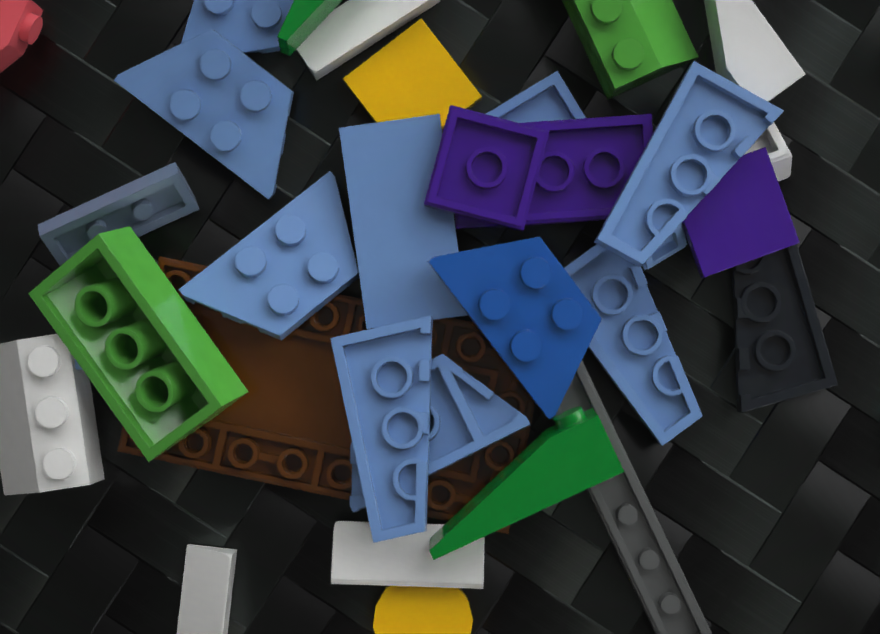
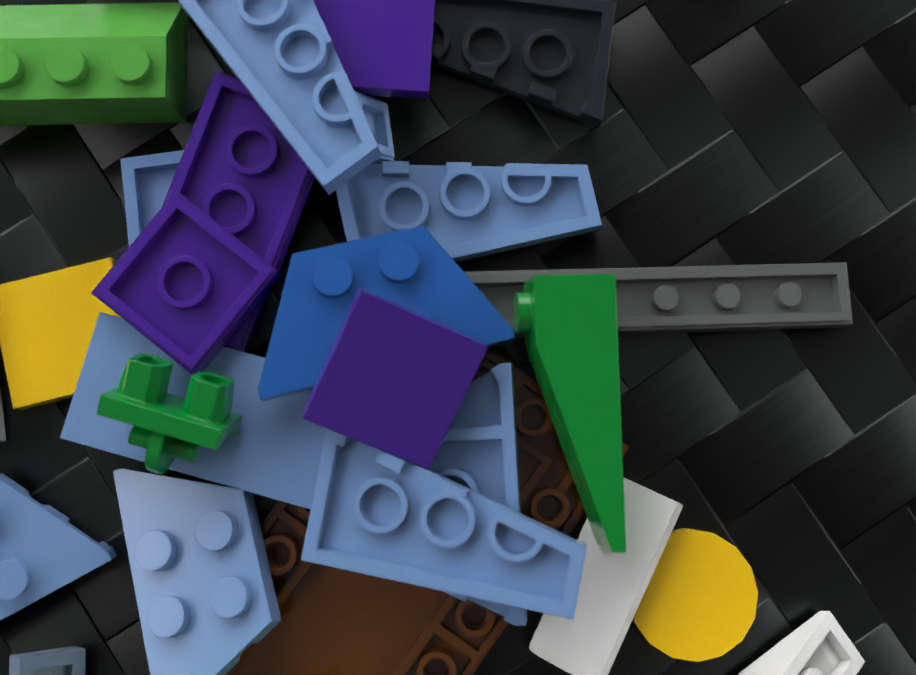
camera: 65 degrees left, 5 degrees down
none -> green hips [96,353,242,474]
none -> dark purple tile [302,287,488,469]

